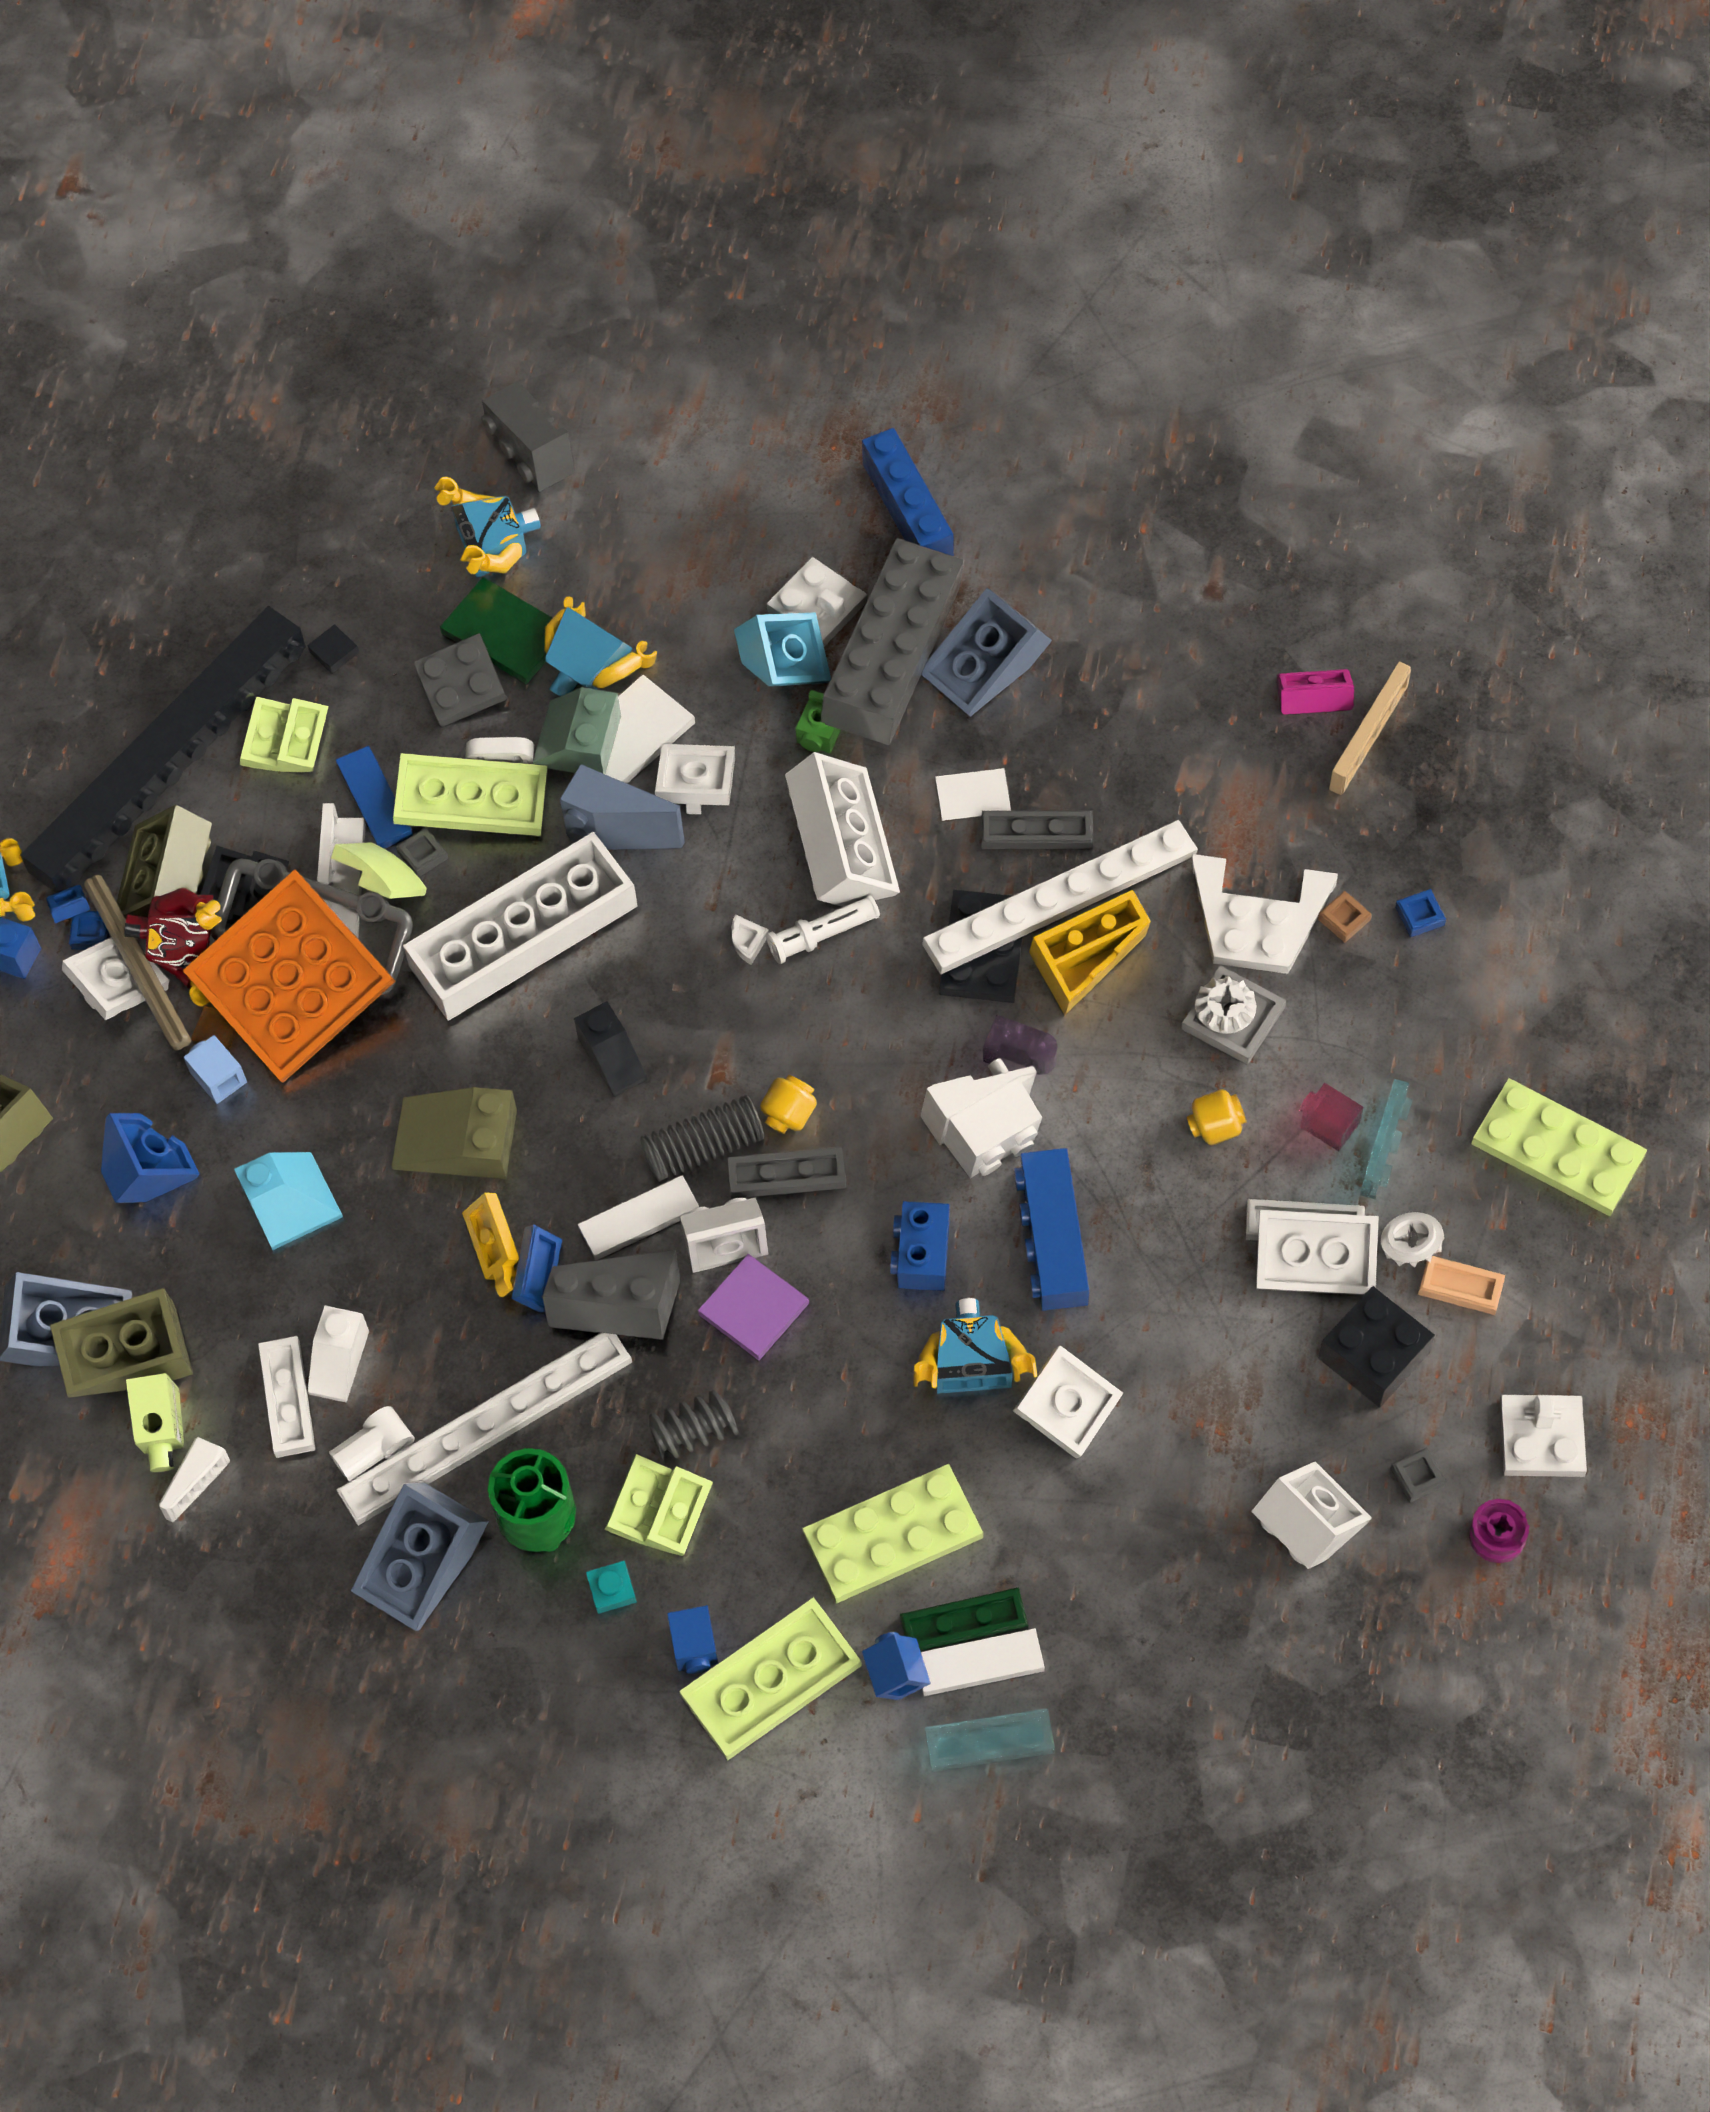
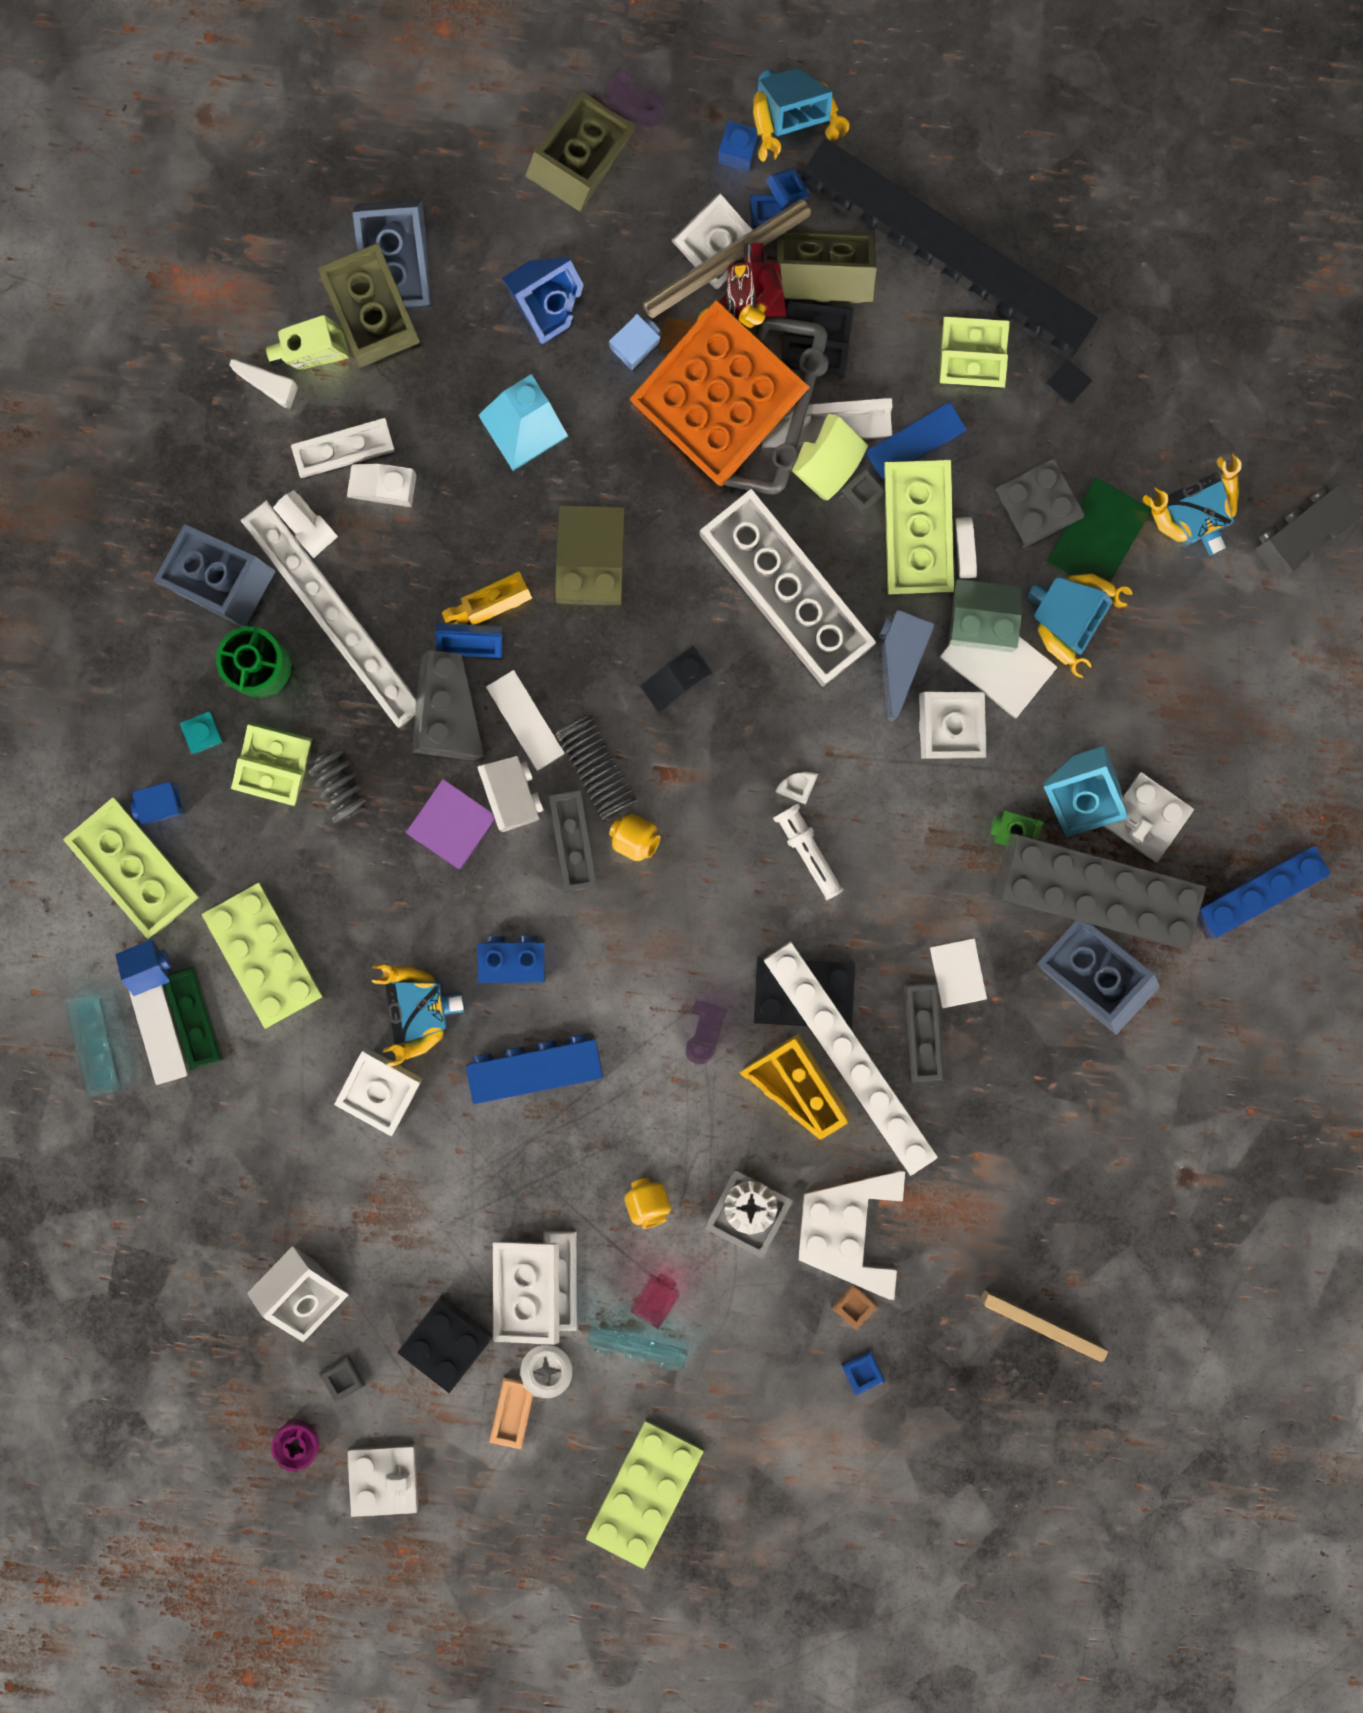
camera: 80 degrees right, 25 degrees up
white slope [785,752,900,907] -> none
white piece [920,1058,1042,1178] -> none
dark pink slope [1277,669,1354,715] -> none

